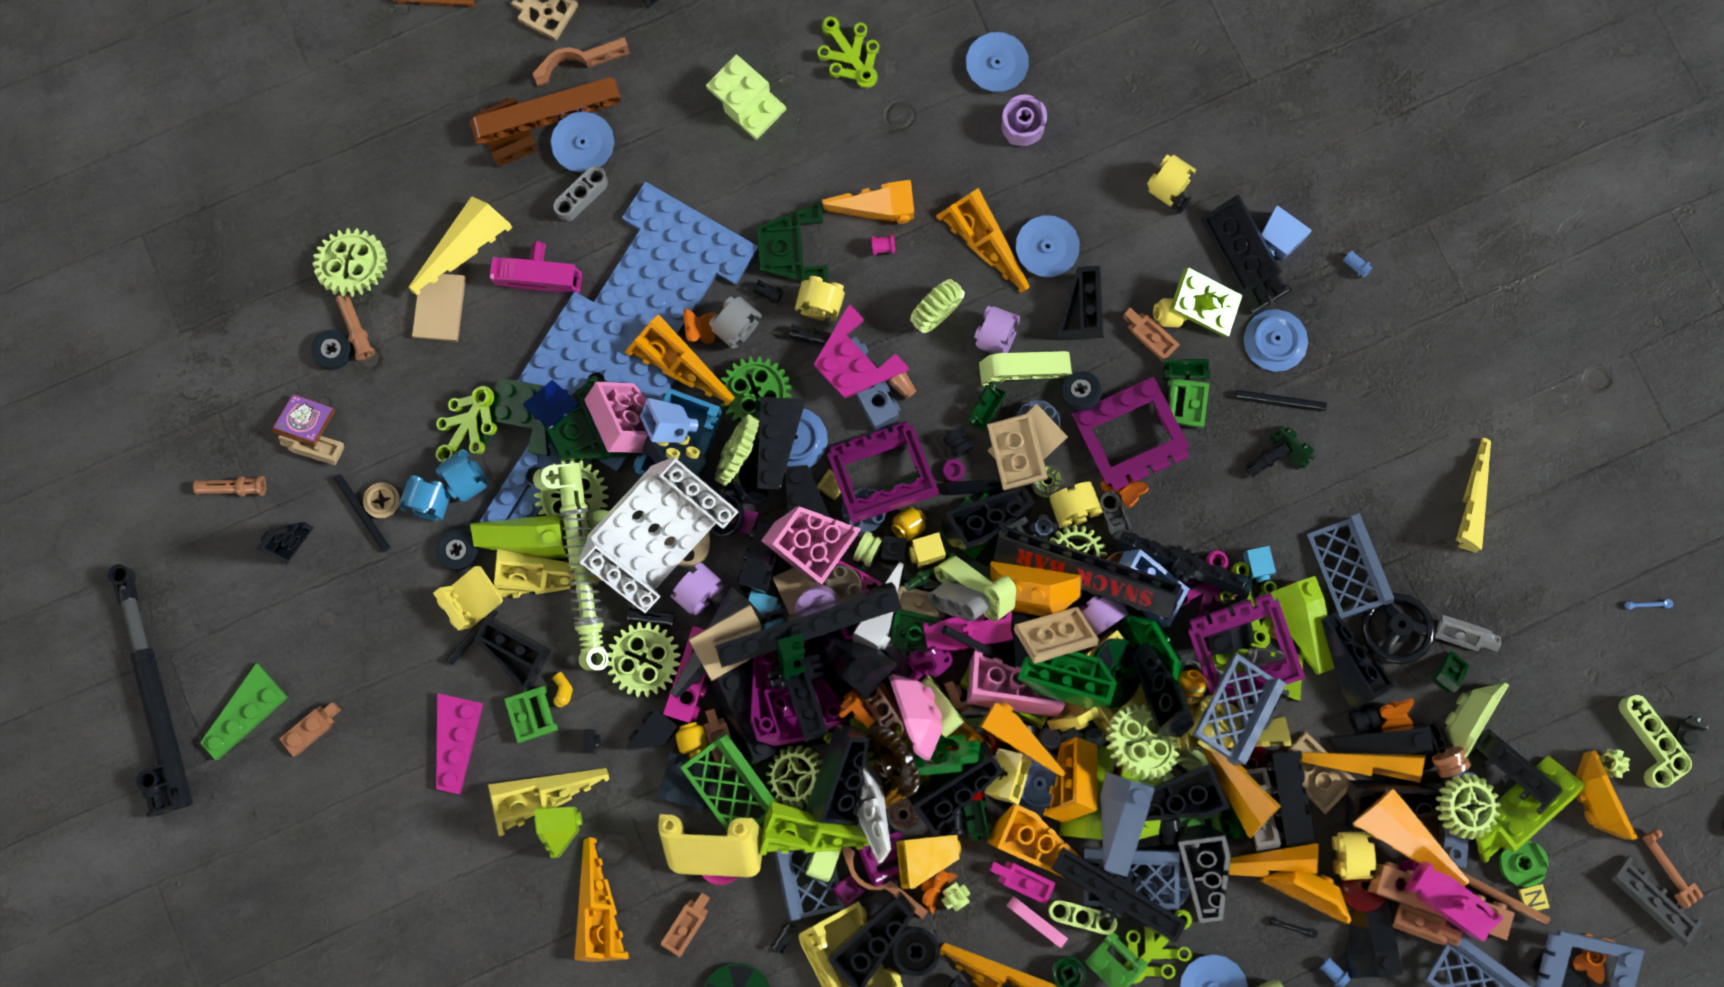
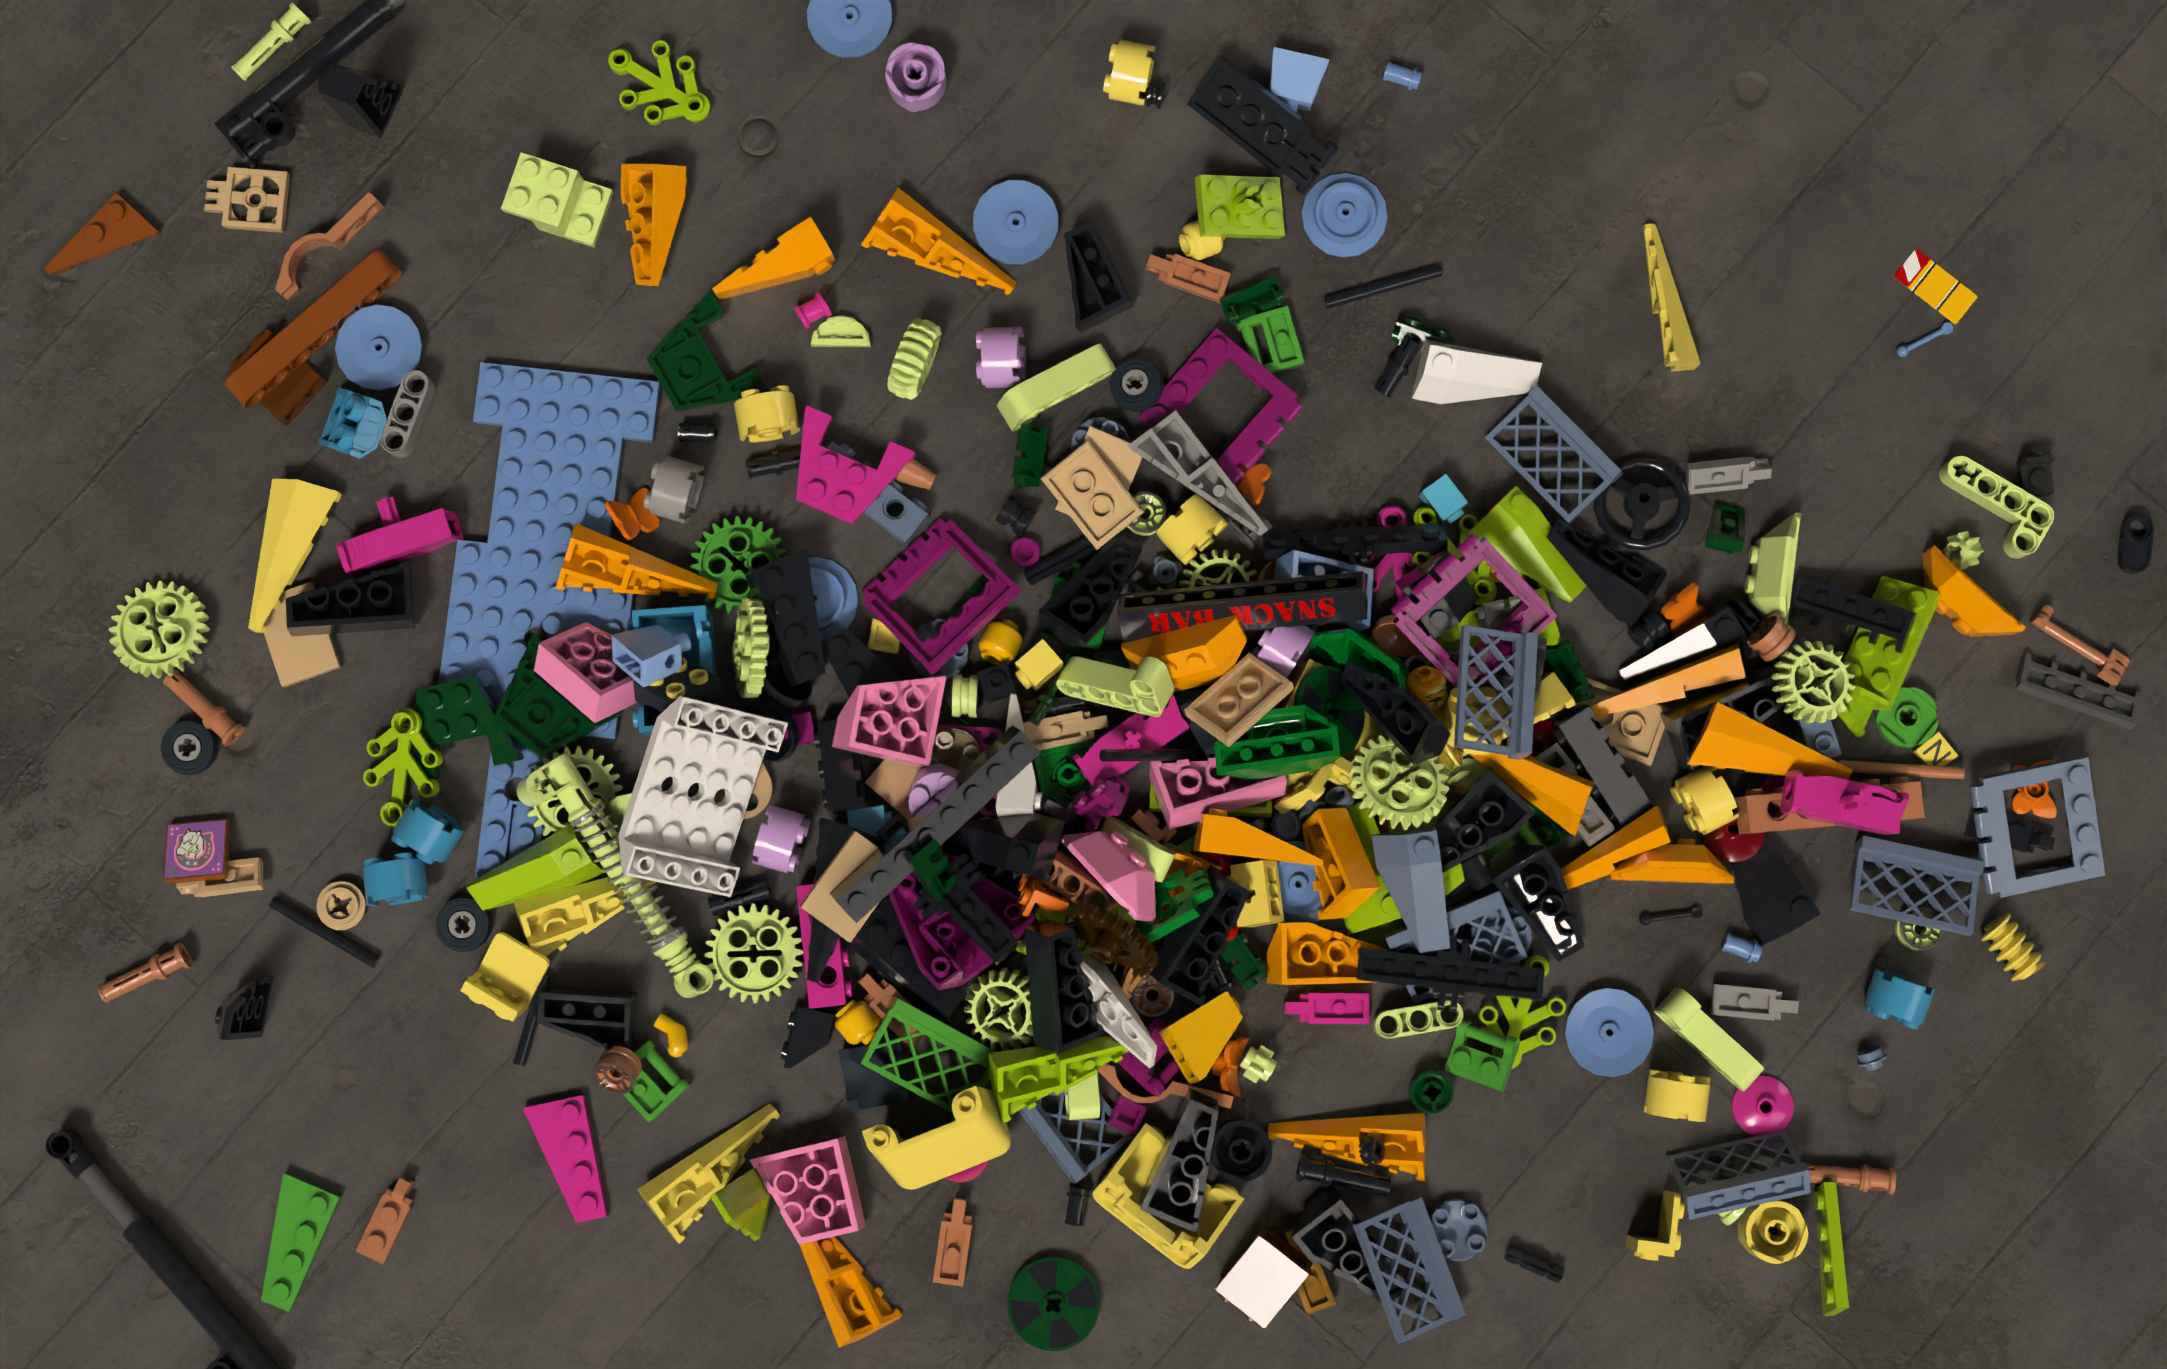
camera: 25 degrees left, 5 degrees up
clear blue piece [523,379,579,429] -> none
black plate [584,729,601,754] -> none
light grey beam [928,581,991,622] -> none
bright pink beam [1006,896,1068,948] -> none
nougat hinge [1392,903,1463,947] -> none
none -> black wedge [285,561,415,637]
none -> dark azure slope [317,387,387,459]
none -> nougat wheel [592,1046,642,1095]
none -> light orange wedge [621,164,687,286]
none -> bright pink wedge [749,1136,866,1245]
none -> yellowish green tile [811,315,871,347]
none -> light grey wedge [1128,410,1268,536]
none -> nougat piece [1371,613,1426,658]
none -> white wedge [1411,339,1542,404]
none -> dark green hinge [1546,639,1595,703]
none -> yellow sticker [1894,249,1977,324]

